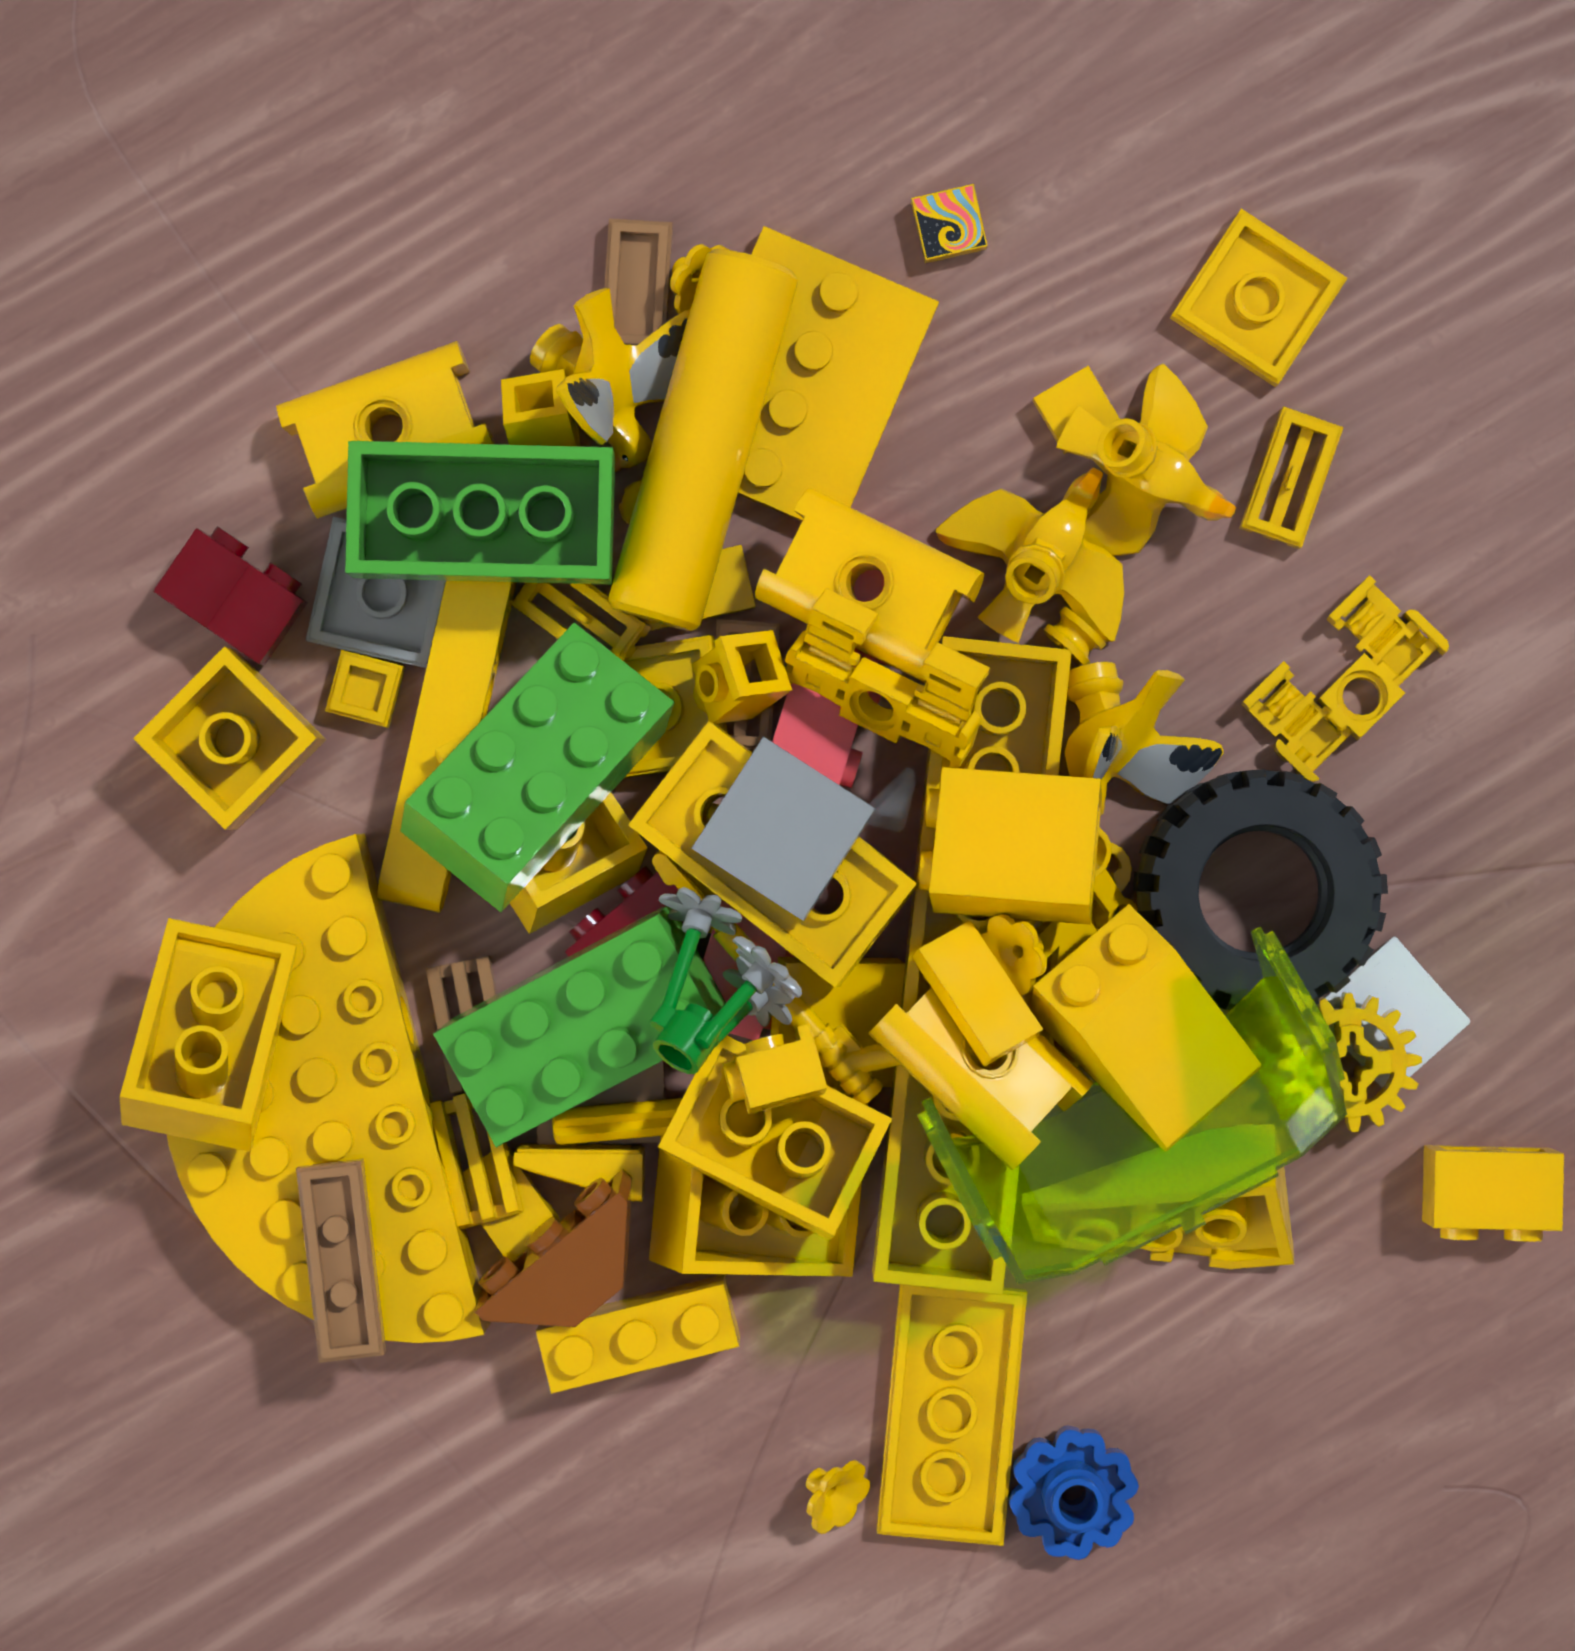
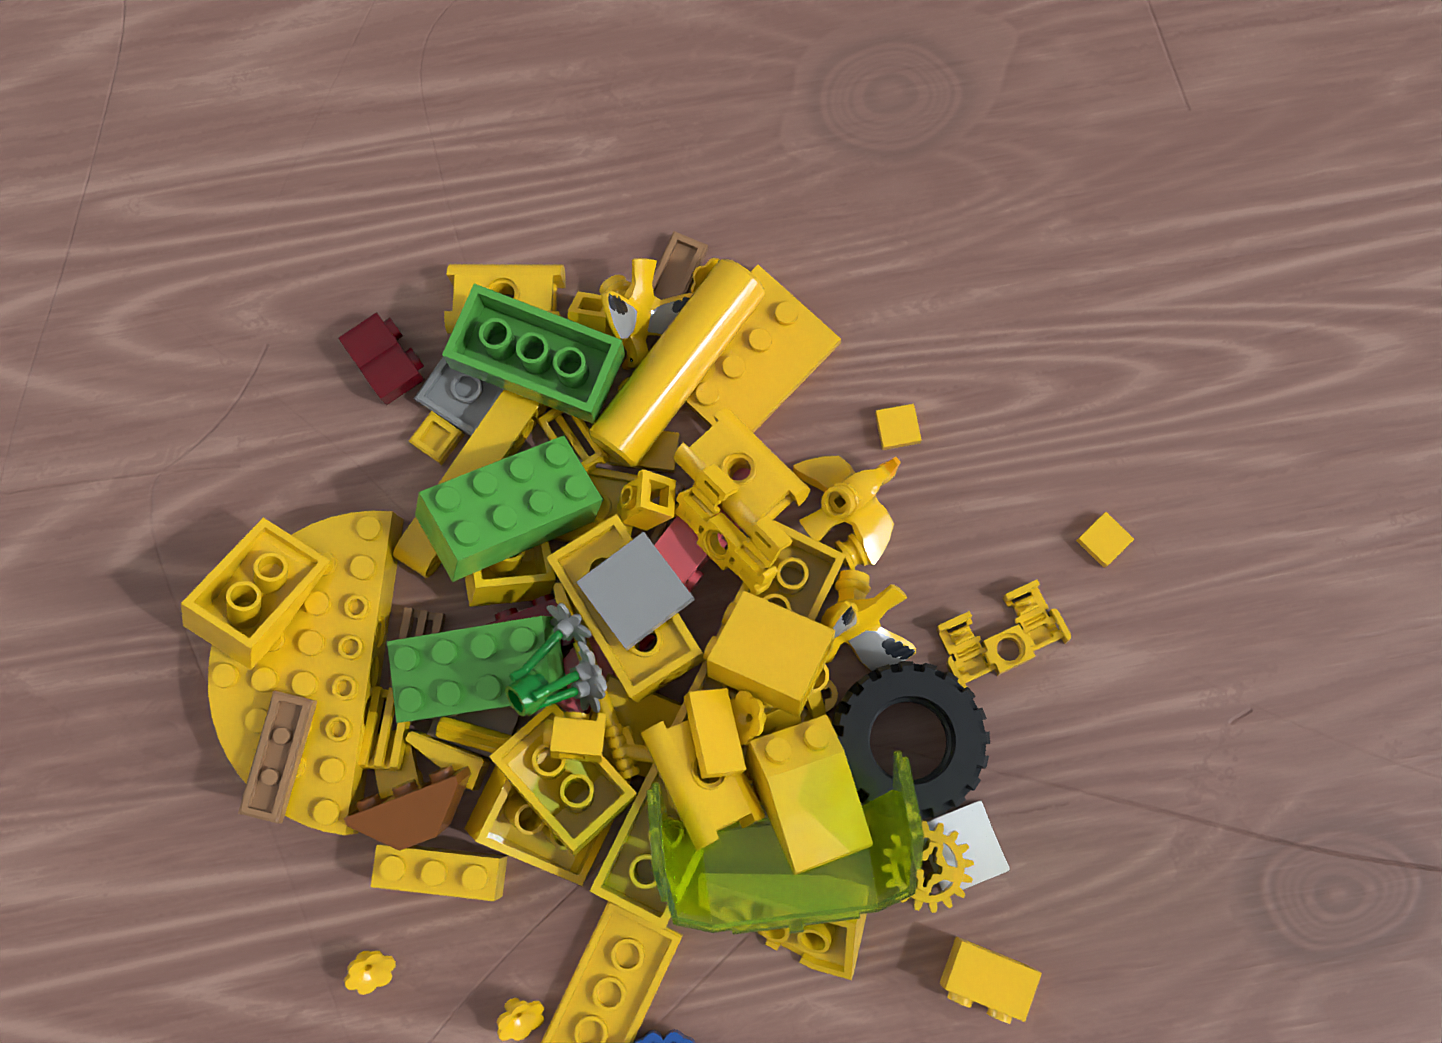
camera: 25 degrees right, 10 degrees down
yellow brick [133,646,327,830] -> none
clear slope [867,768,918,833] -> none
tile [911,184,988,264] -> none
yellow animal [1056,364,1236,556] -> none
yellow tile [1170,208,1348,387] -> none
yellow tile [1239,406,1344,549] -> none
none -> yellow plant [344,951,396,995]
none -> yellow tile [1076,512,1134,568]

